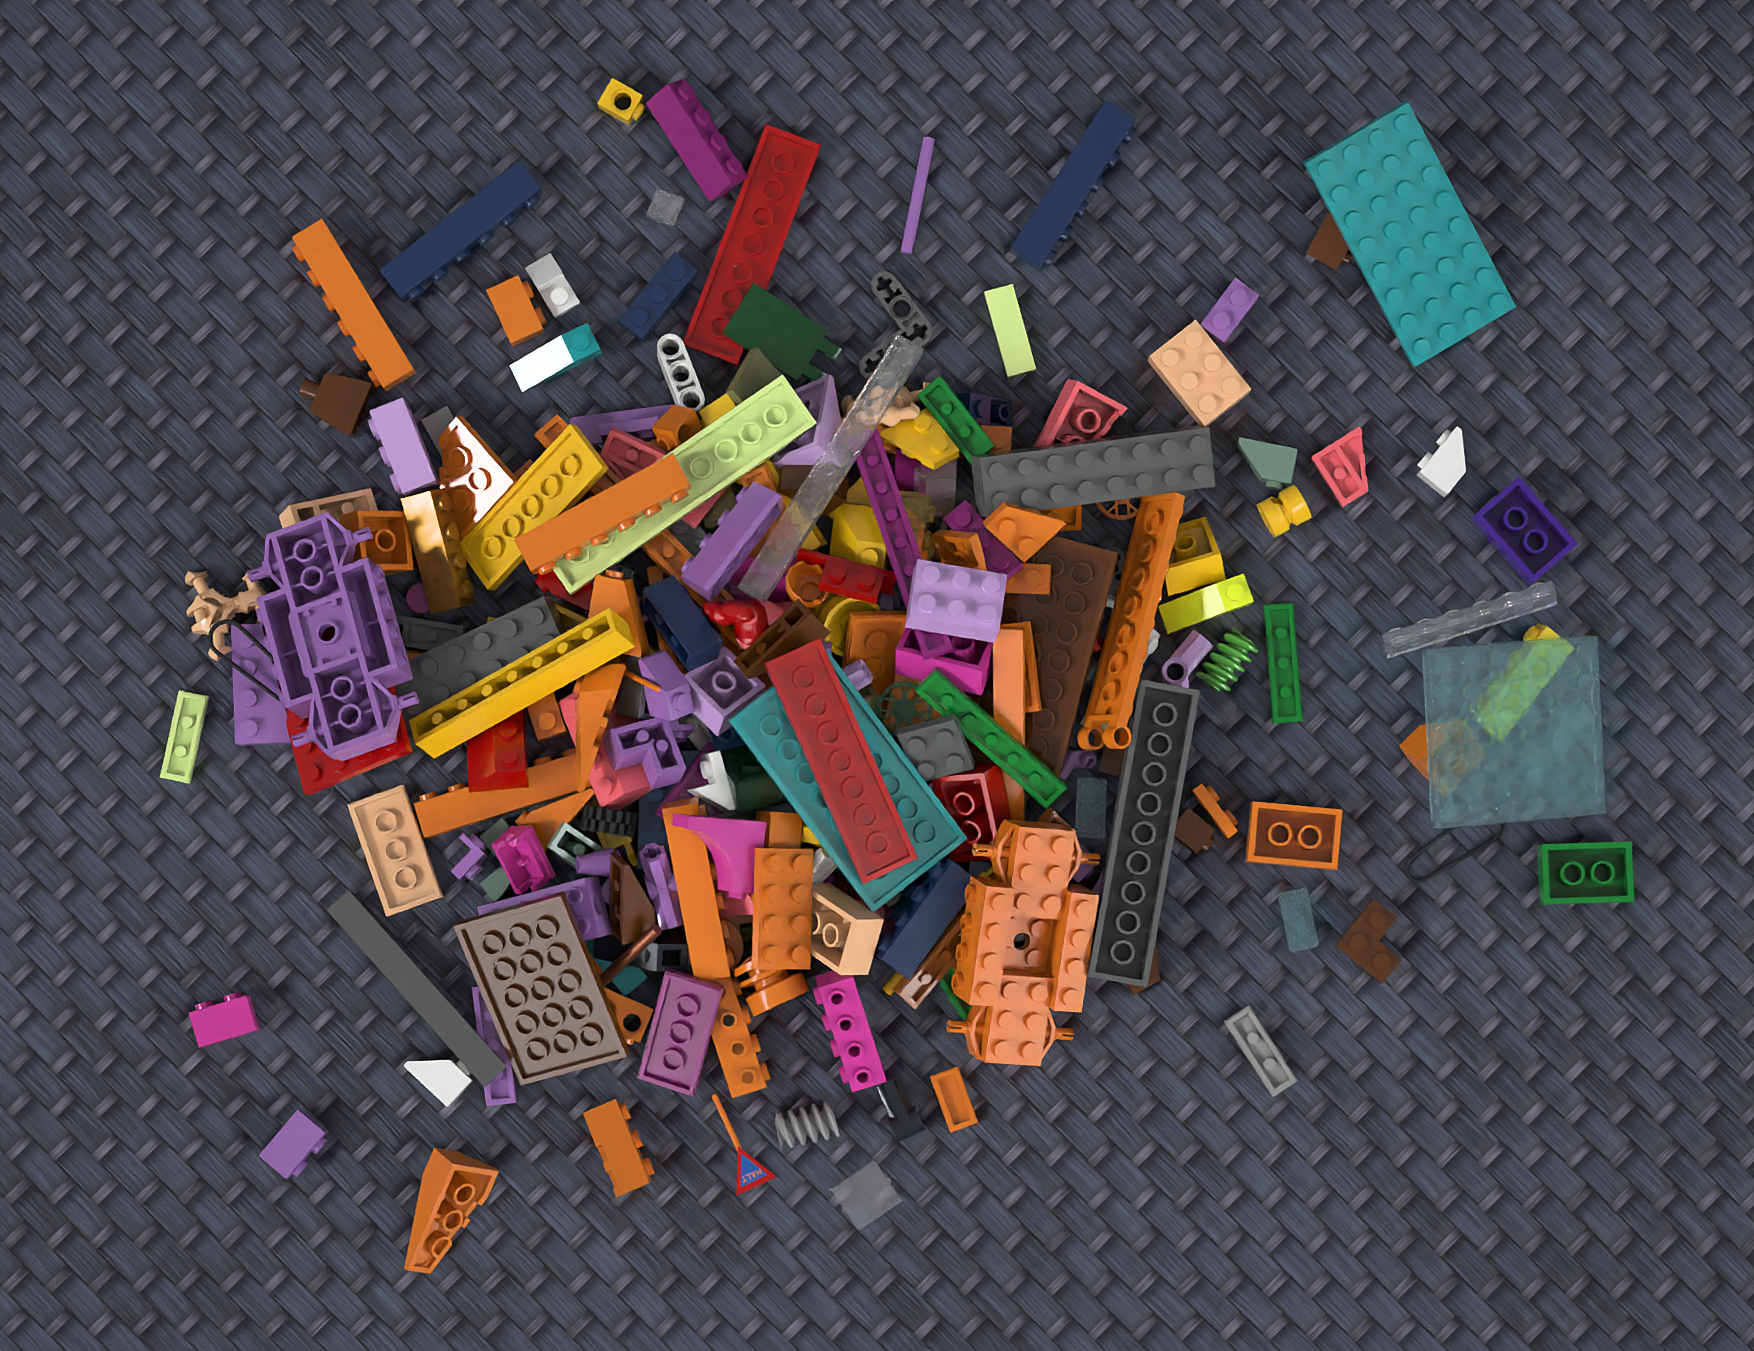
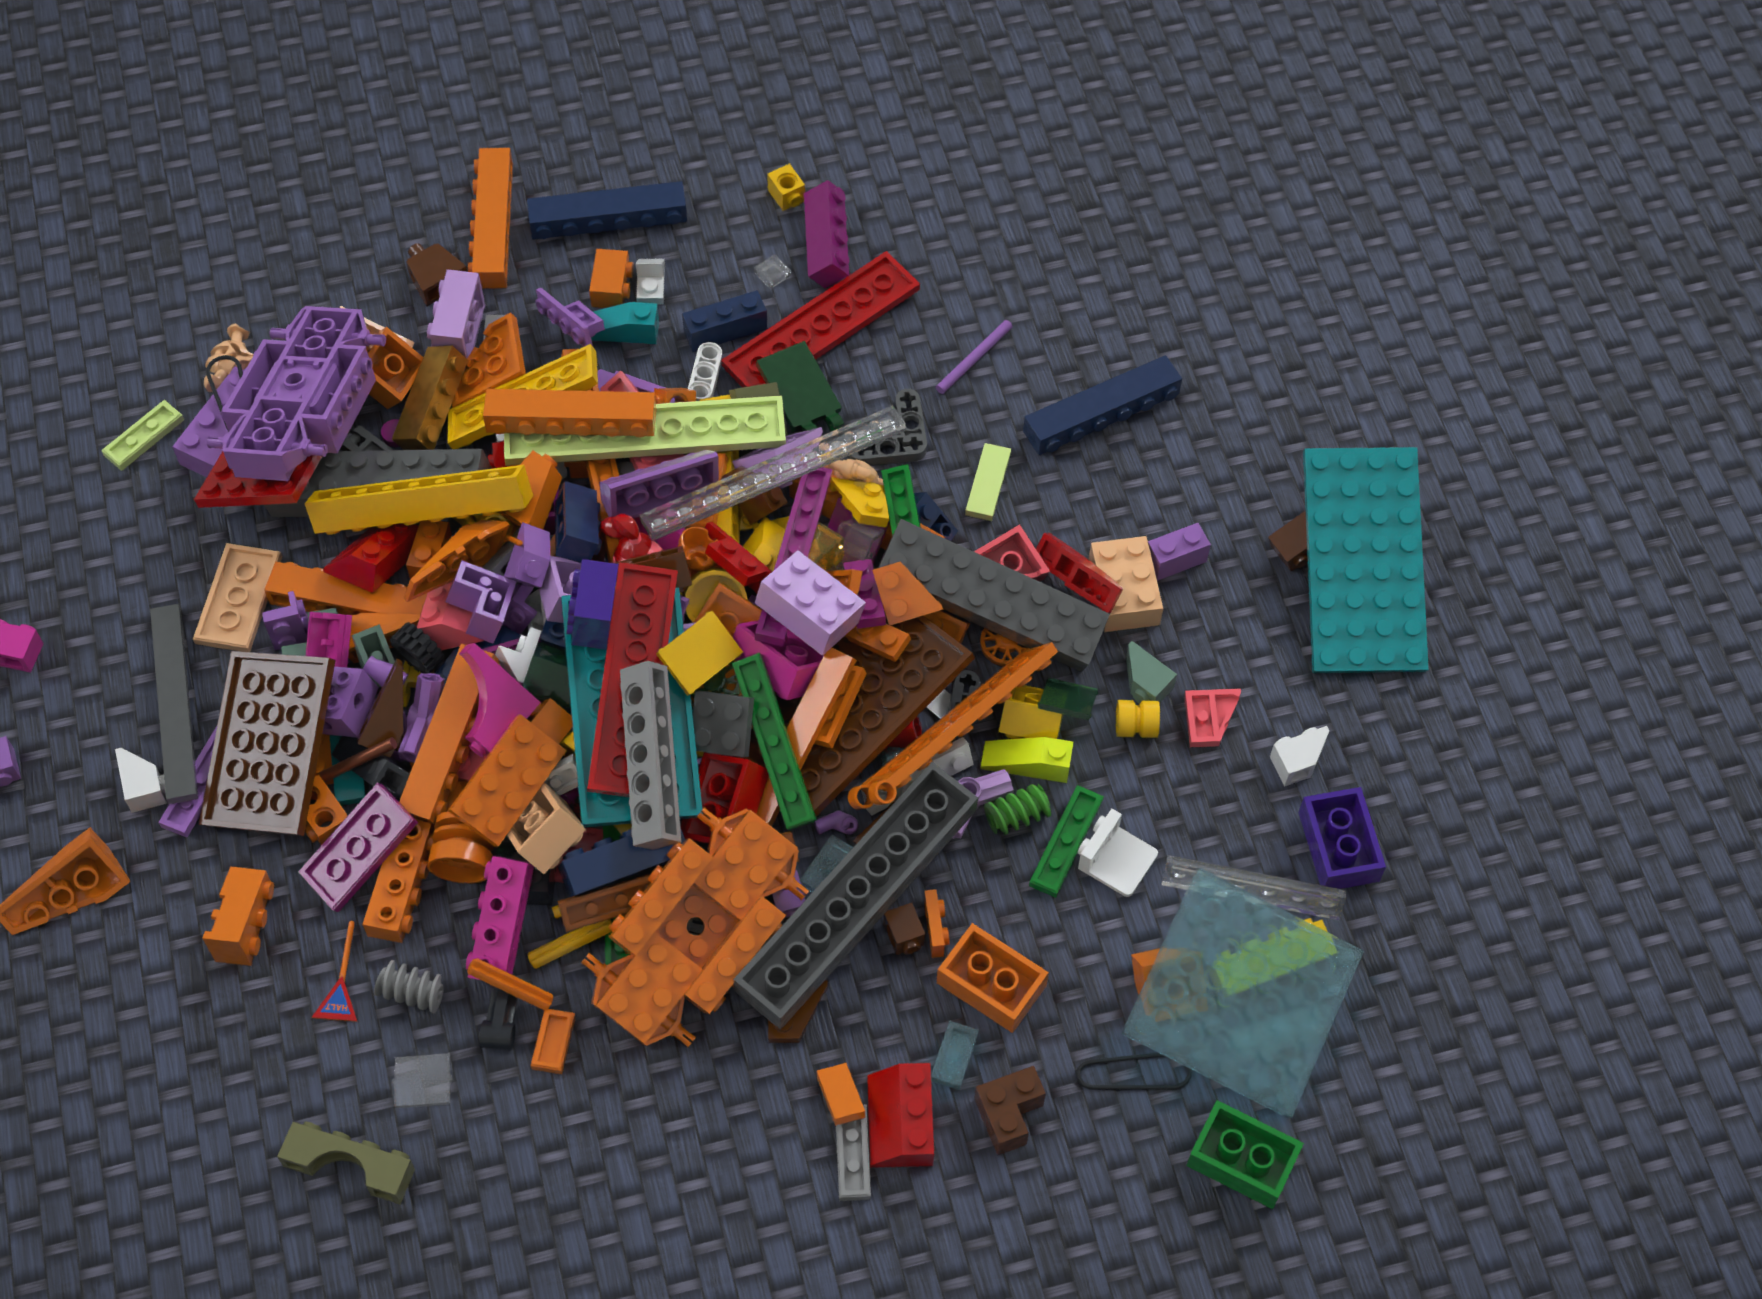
camera: 25 degrees right, 25 degrees down
none -> olive arch [277,1122,415,1205]
none -> orange axle [467,958,554,1010]
none -> yellow axle [527,919,612,969]
none -> medium lavender bracket [535,288,605,347]
none -> dark purple brick [567,559,618,650]
none -> light grey brick [620,661,681,850]
none -> yellow piece [656,611,743,696]
none -> orange tile [817,1063,865,1126]
none -> red slope [867,1063,934,1168]
none -> red slope [1036,533,1123,614]
none -> clear green piece [1038,678,1099,720]
none -> white bracket [1078,809,1158,897]

